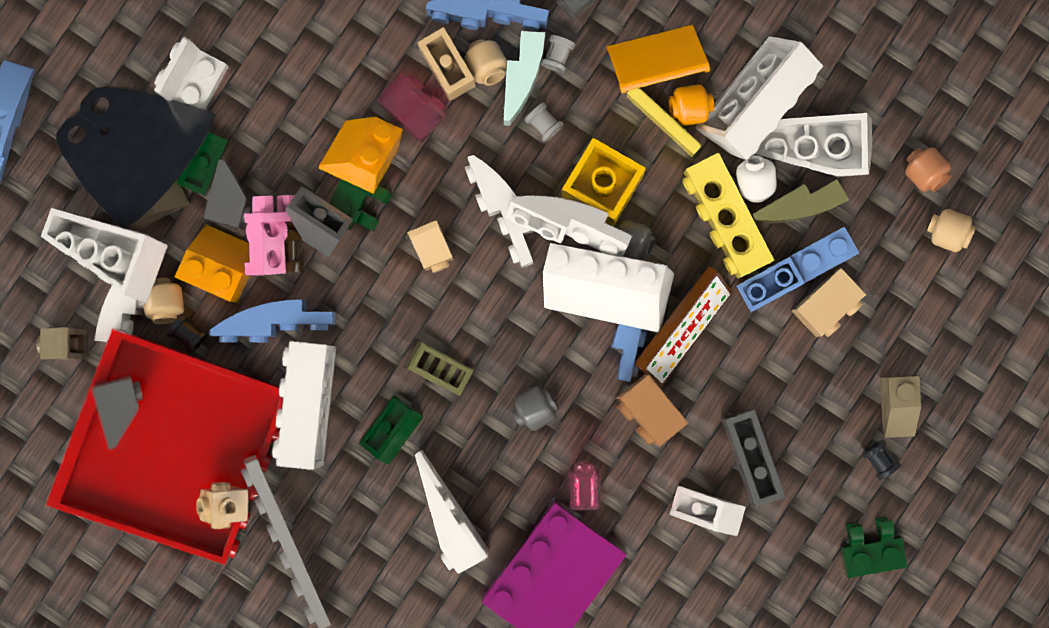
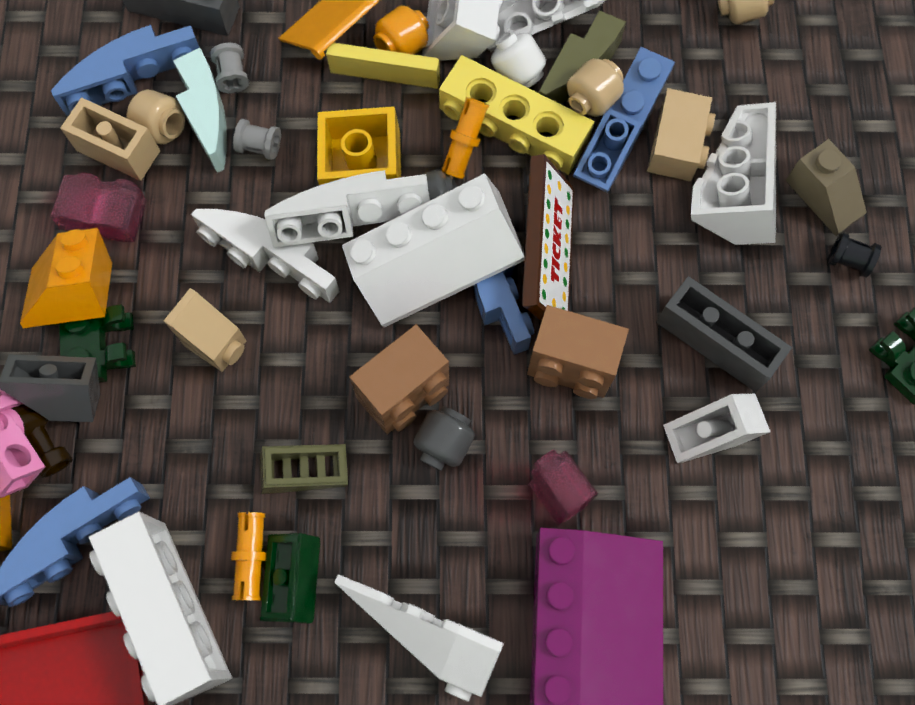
camera: 35 degrees left, 15 degrees down
none -> light orange pin [231,512,266,601]
none -> medium nougat brick [349,324,449,435]
none -> light orange pin [441,97,490,179]
none -> tan head [567,58,624,117]
none -> white wedge [691,102,776,245]

